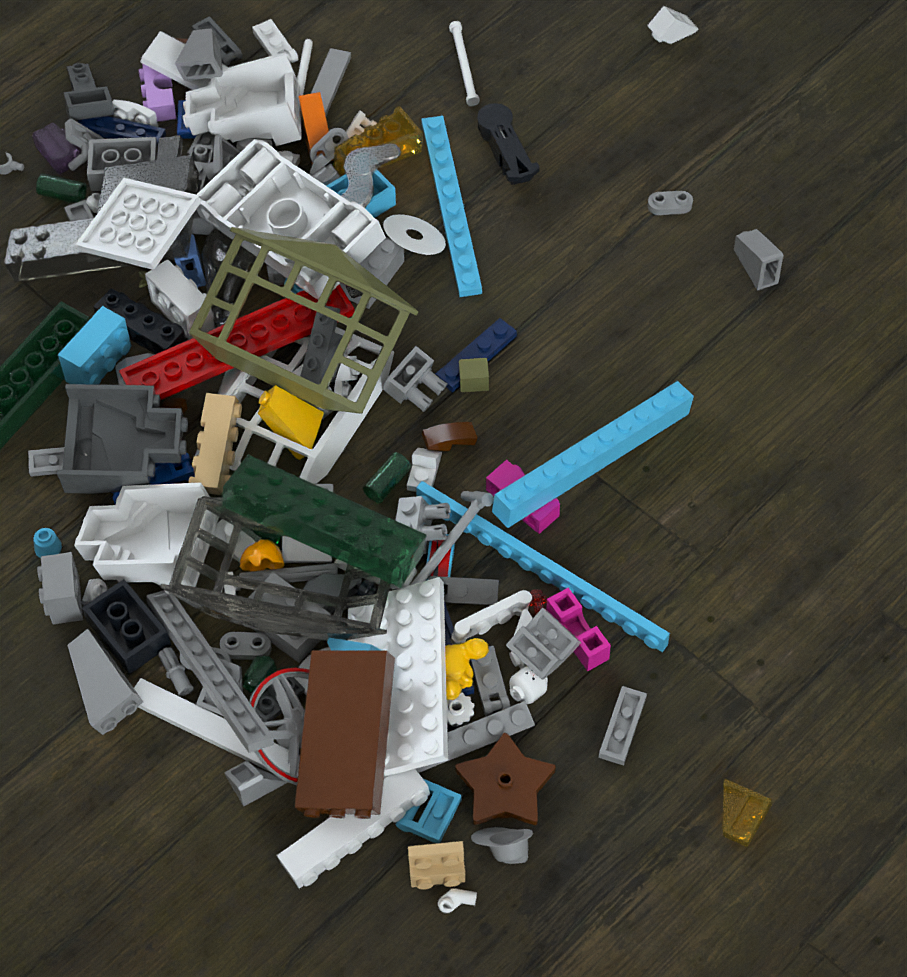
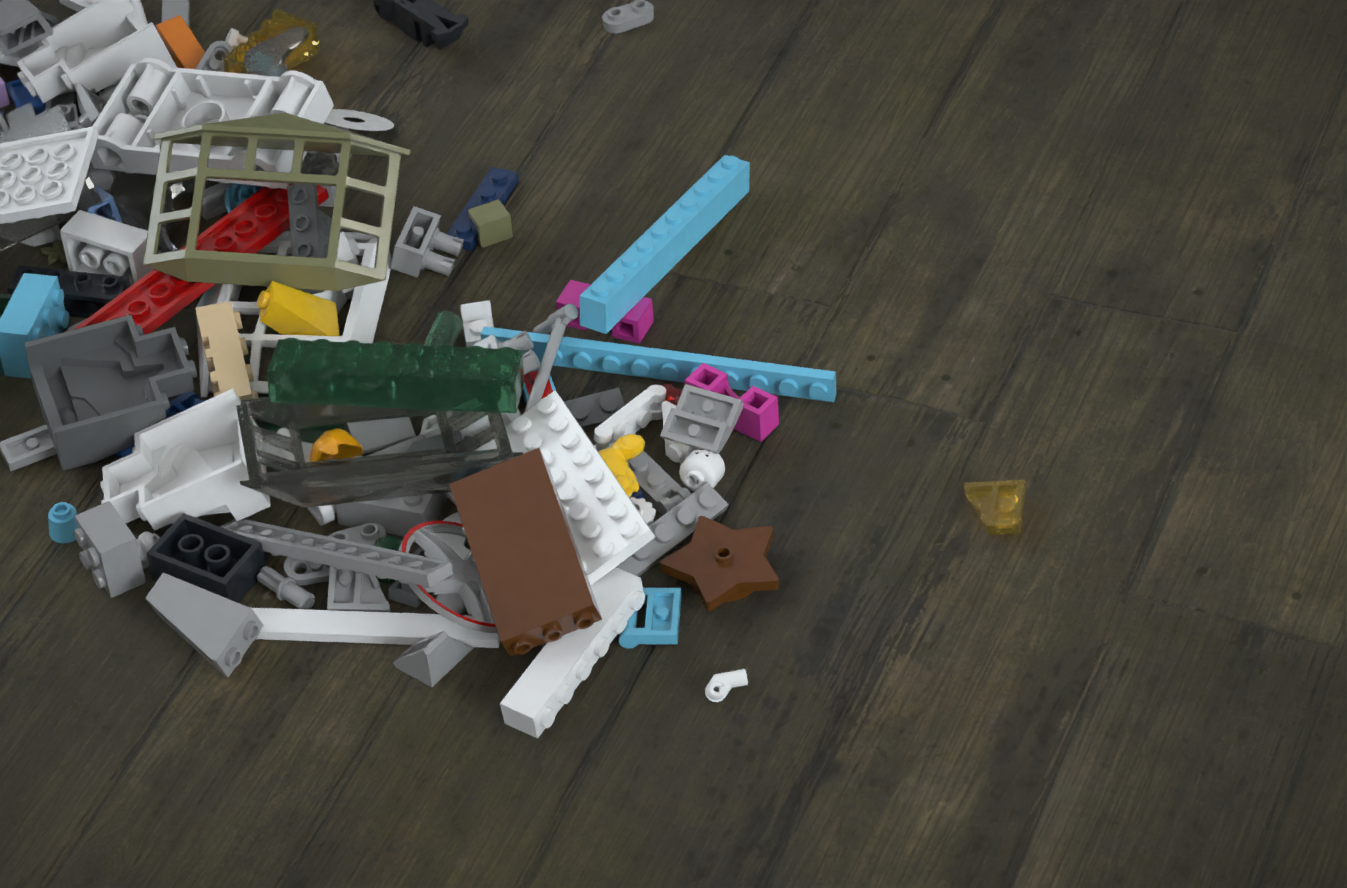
camera: 20 degrees left, 15 degrees down
tan plate [408,841,465,889] -> none
medium azure plate [422,116,482,297] -> none
reddish brown slope [422,422,478,451] -> none
light grey piece [471,827,533,864] -> none
light grey plate [599,686,647,765] -> none
light grey slope [734,229,784,290] -> none

